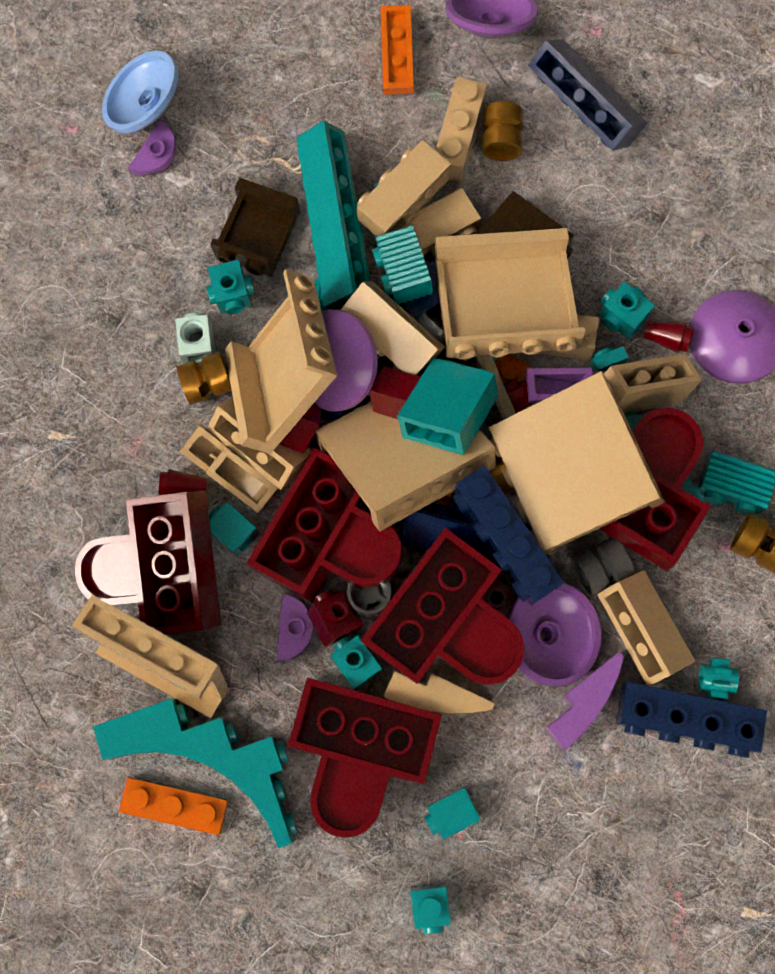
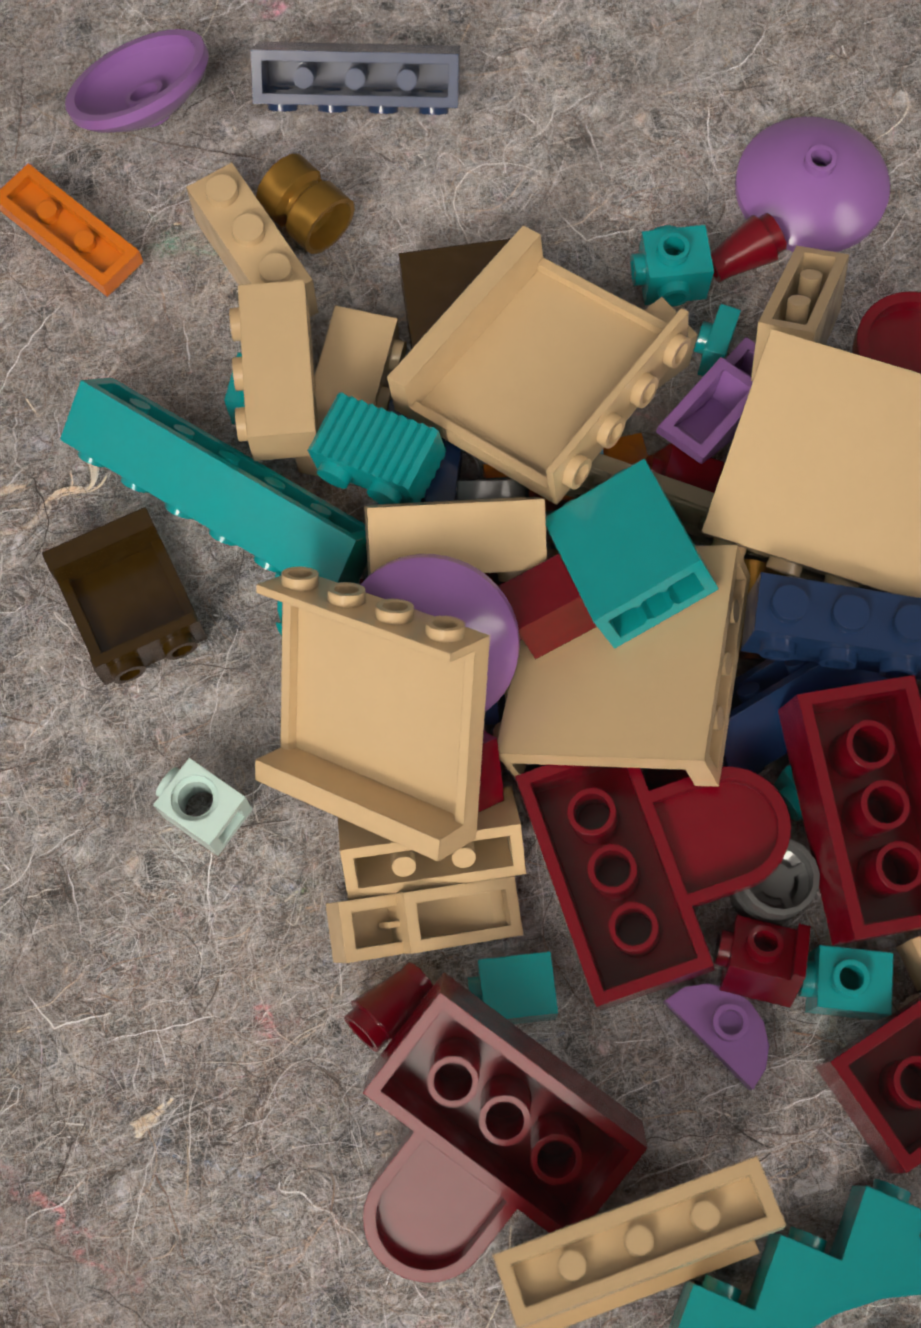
camera: 55 degrees left, 5 degrees down
pearl gold wheel [176,351,232,405] -> none
teal brick [206,259,255,314] -> none

